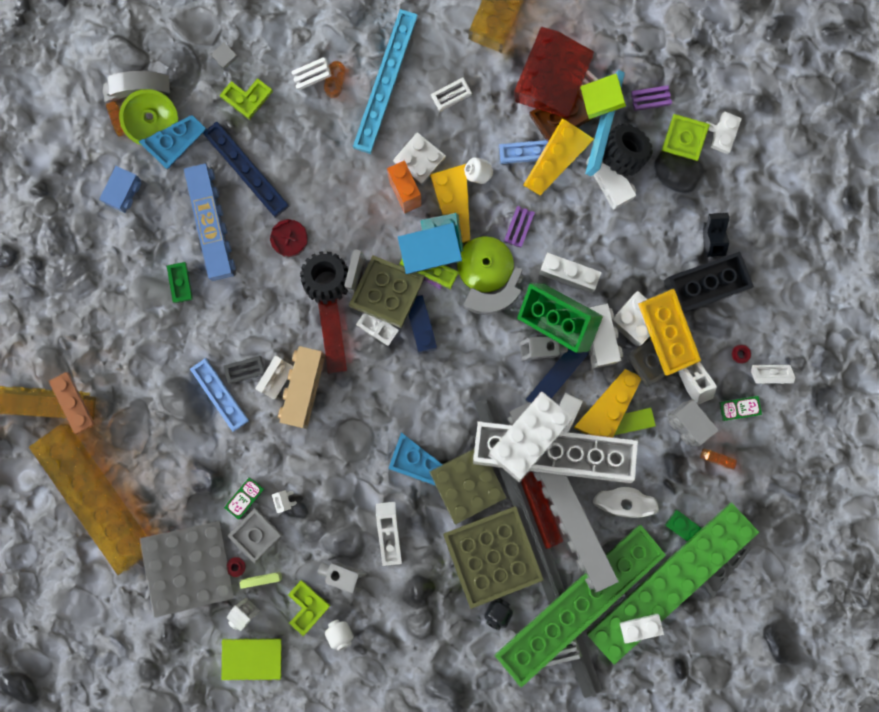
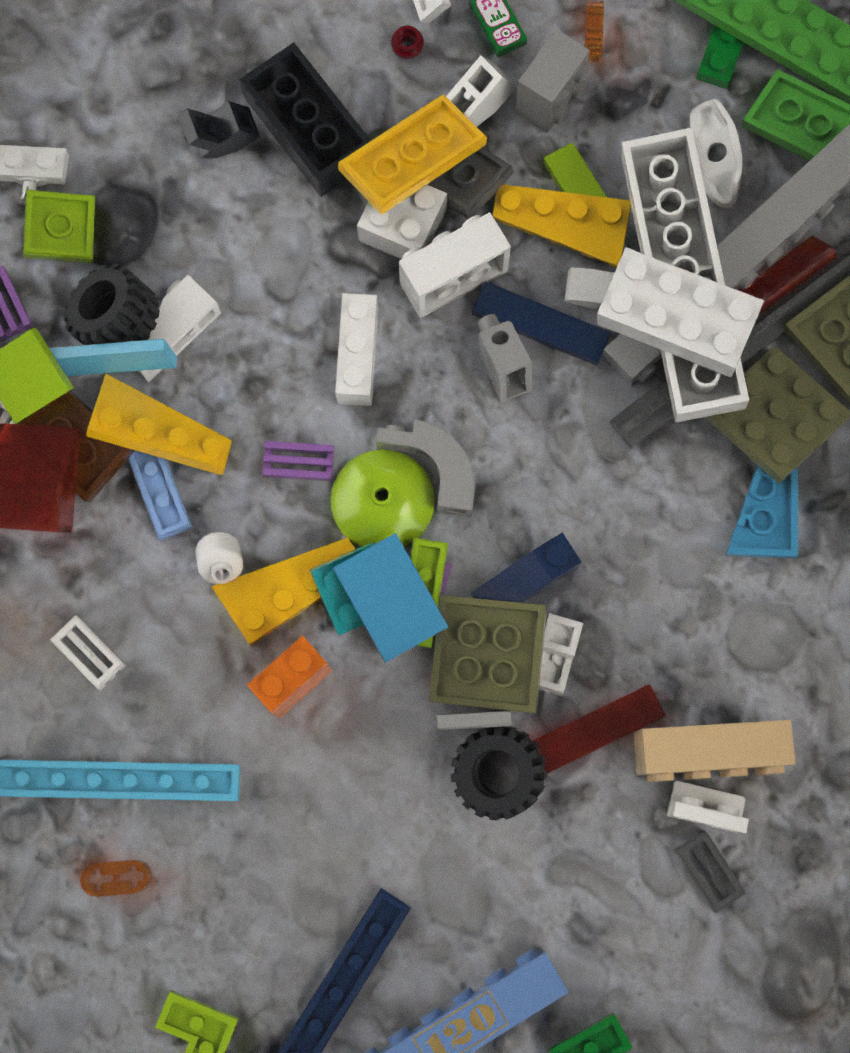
camera: 100 degrees left, 5 degrees down
light blue tile [190,358,249,432] -> none
dark red tile [270,219,308,257] -> none
white tile [292,57,332,90] -> none
white plate [393,133,446,185] -> none
green brick [517,283,603,353] -> none

